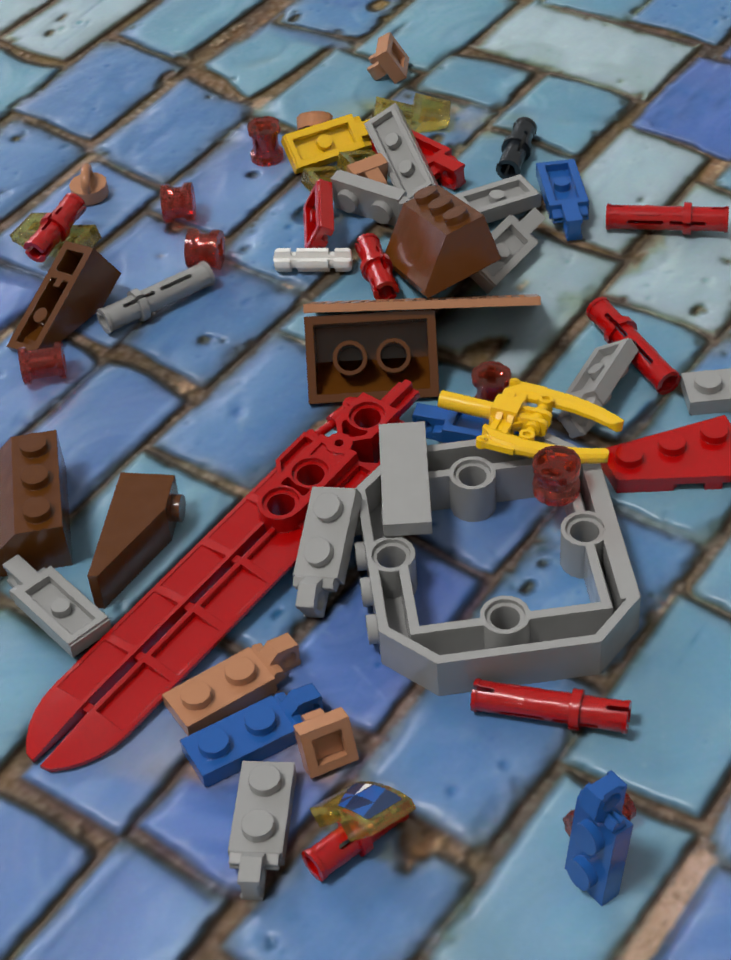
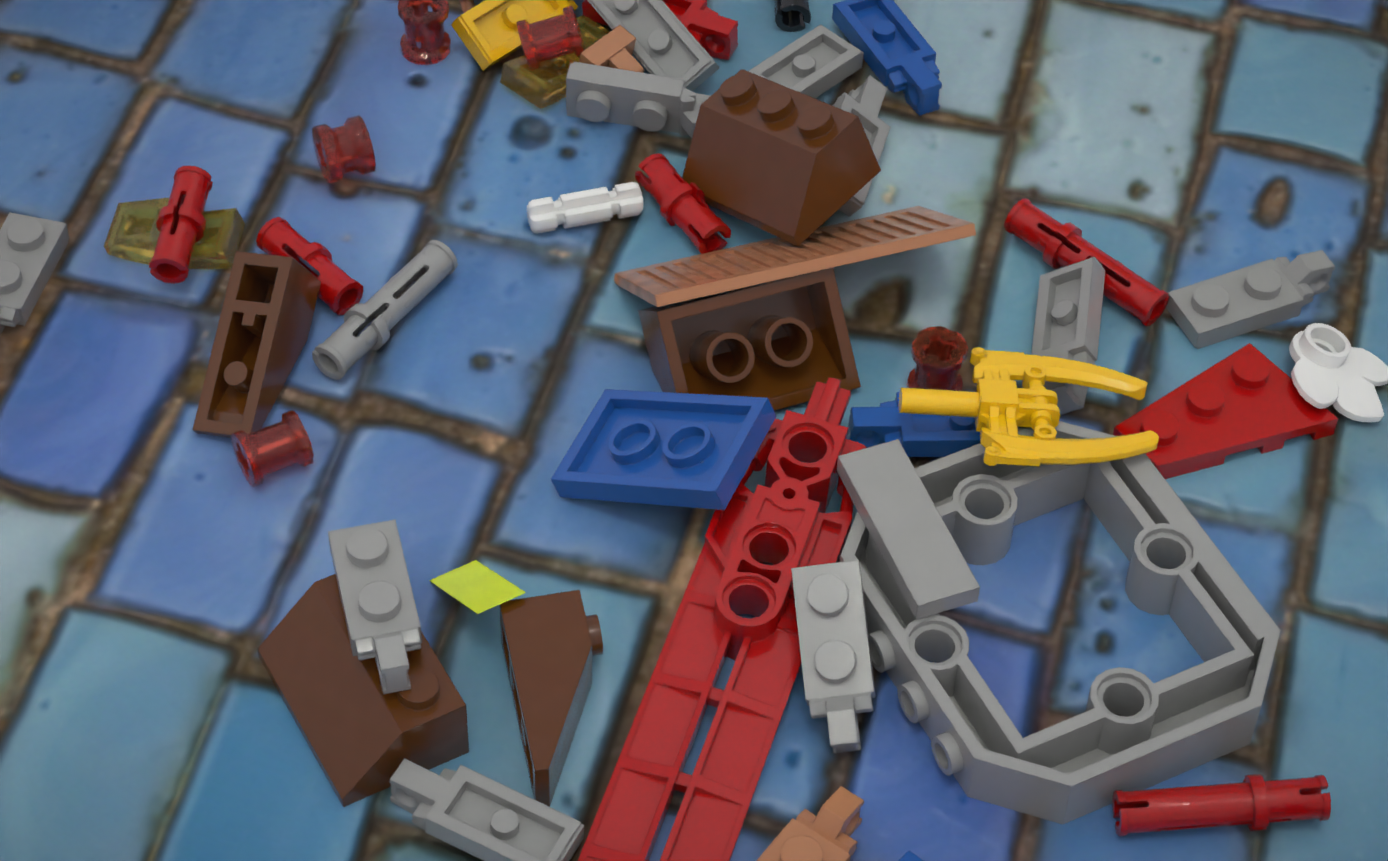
camera: 25 degrees left, 5 degrees up
nougat tile [69,163,109,206] -> none
clear red wheel [184,228,225,270] -> none
red tile [303,178,334,248] -> none
clear red wheel [532,445,581,507] -> none
red pin [606,202,729,235] -> none
none -> red pin [256,217,364,315]
none -> light grey hinge [328,519,422,694]
none -> neon yellow sticker [429,560,526,614]
none -> clear red bush [517,5,585,71]
none -> blue plate [551,389,776,510]

